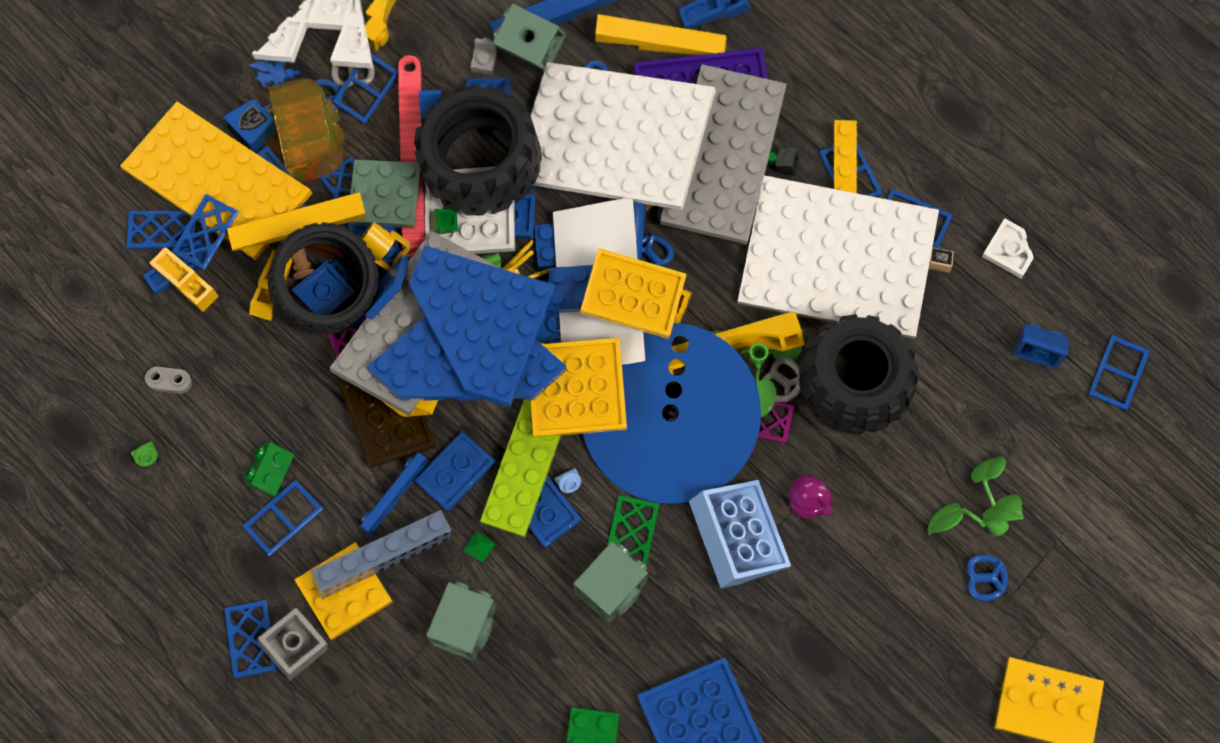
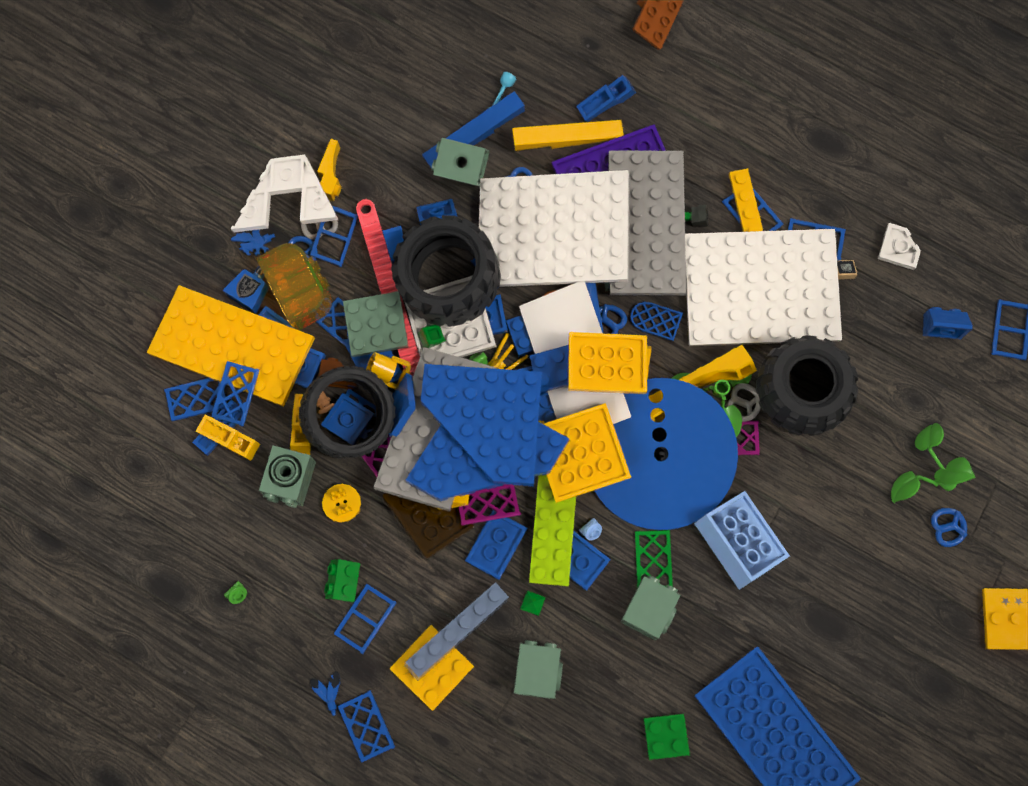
camera: 10 degrees left, 5 degrees up
light grey plate [145,367,192,394] -> none
yellow slope [227,192,366,251] -> none
light grey brick [258,608,327,681] -> none
blue plate [361,452,428,537] -> none
light grey bracket [471,38,497,75] -> none
magenta piece [788,474,833,519] -> none
none -> sand green brick [259,446,316,508]
none -> blue piece [310,671,340,716]
none -> yellow plate [322,484,361,523]
none -> magenta window [459,484,521,525]
none -> blue window [631,302,683,341]

